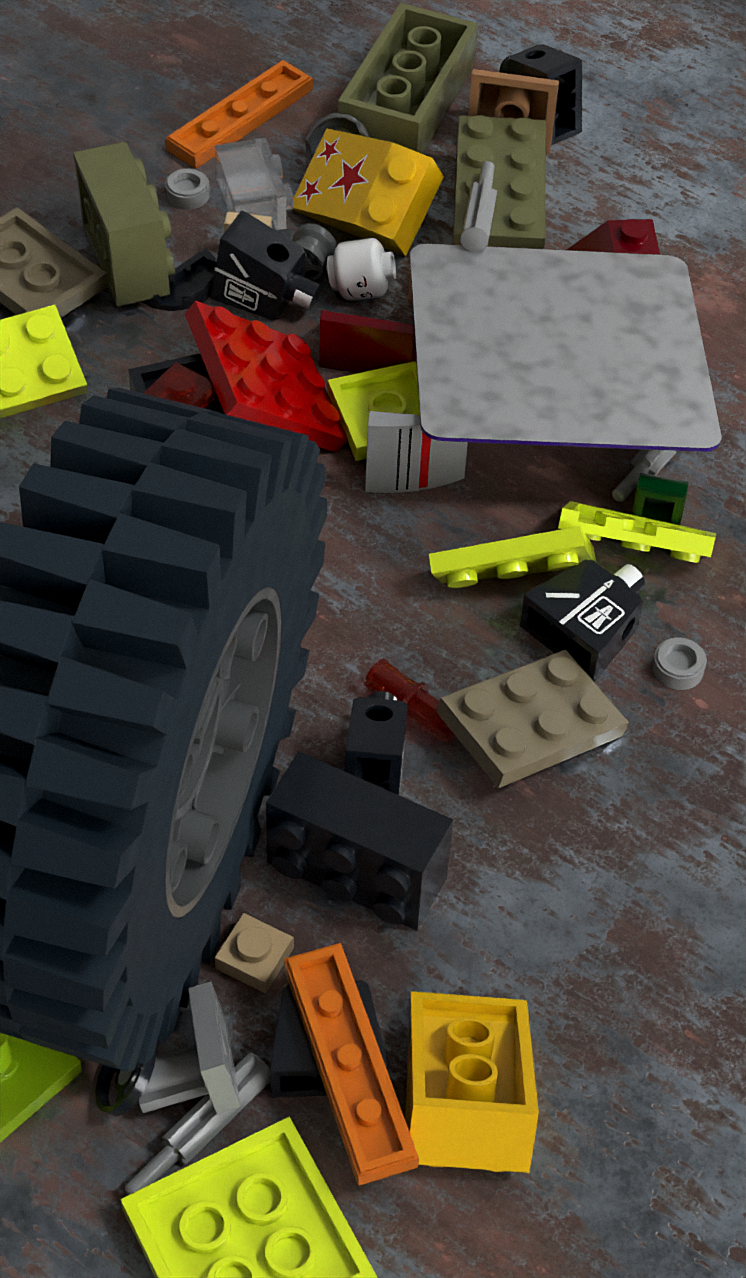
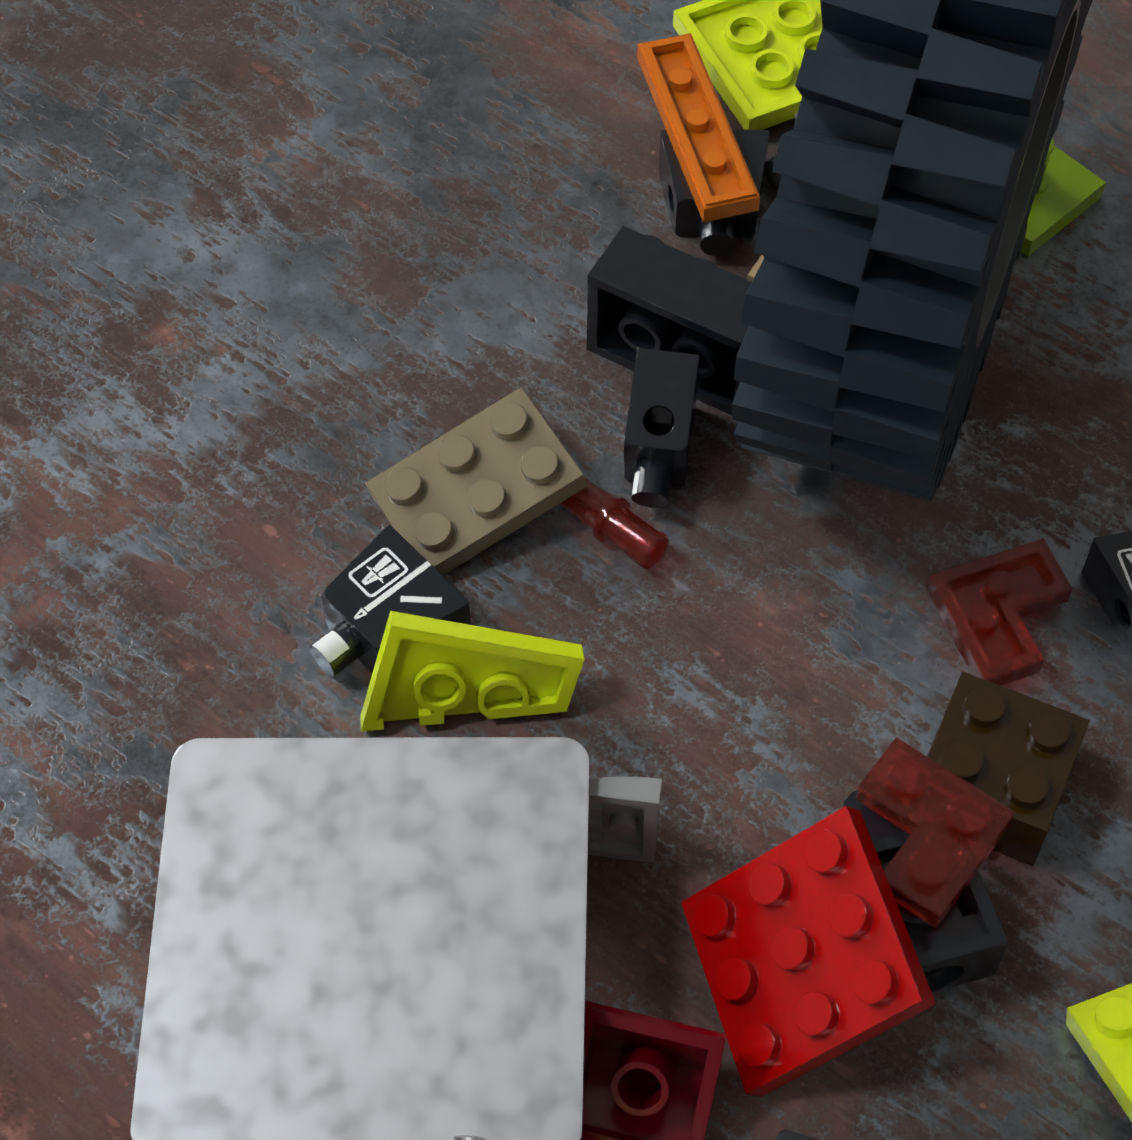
camera: 175 degrees left, 5 degrees up
neon yellow plate [327,361,420,461] -> none
yellow slope [405,991,539,1173] -> none
neon yellow wing [558,501,716,563] -> none
light grey tile [652,637,707,690] -> none

